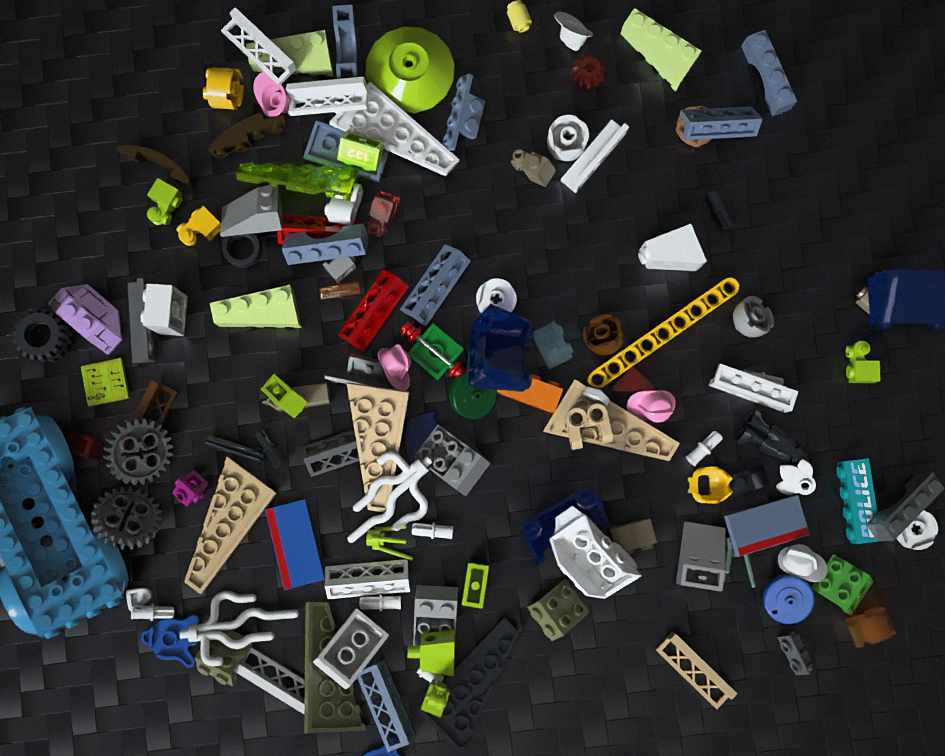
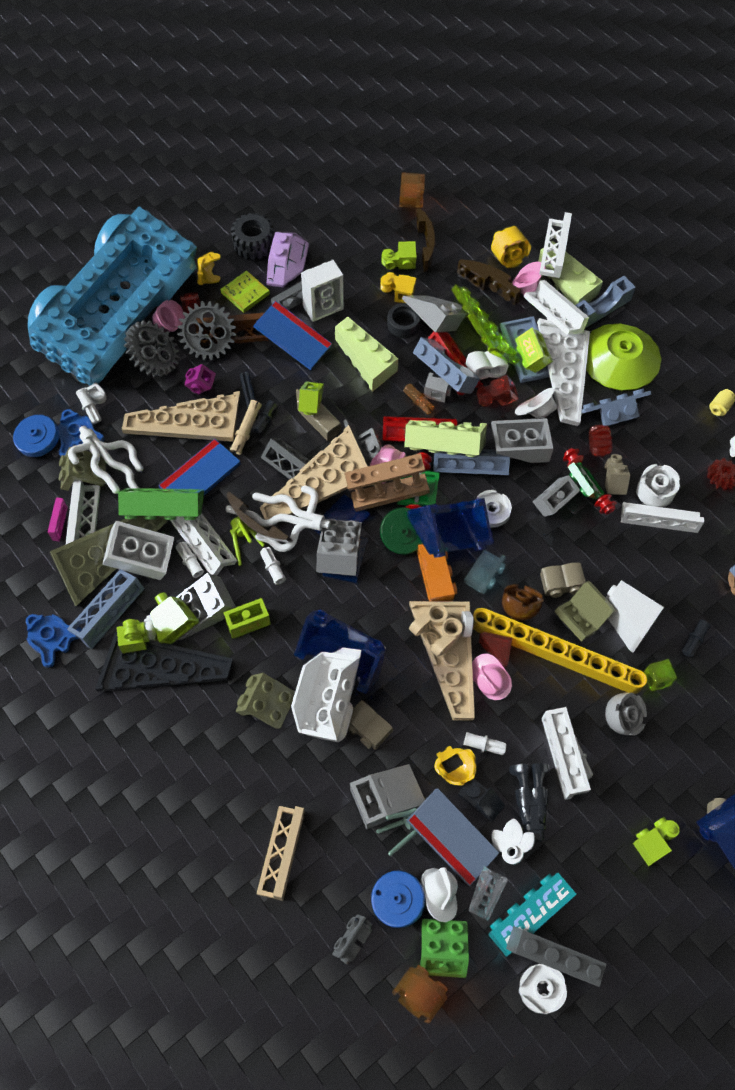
camera: 60 degrees right, 20 degrees down
none -> blue wheel [13,415,59,457]
none -> dark pink tile [48,498,68,541]
none -> bright green slope [118,488,204,520]
none -> bright pink piece [152,300,185,332]
none -> yellow helmet [197,252,220,285]
none -> dark brown slope [227,492,293,543]
none -> tan pin [230,400,262,455]
none -> blue tile [254,301,332,370]
none -> medium nougat fence [344,453,430,512]
none -> clear orange brick [399,172,425,208]
none -> yellowish green wedge [405,420,487,457]
none -> clear slope [469,866,508,921]
none -> light grey slope [491,418,553,463]
none -> white piece [515,388,557,418]
none -> light grey brick [533,475,580,516]
none -> dark tan brick [540,563,585,598]
none -> olive bracket [555,581,615,642]
none -> plate [563,448,617,514]
none -> clear red gear [589,425,612,456]
none -> clear neon green brick [644,659,677,691]

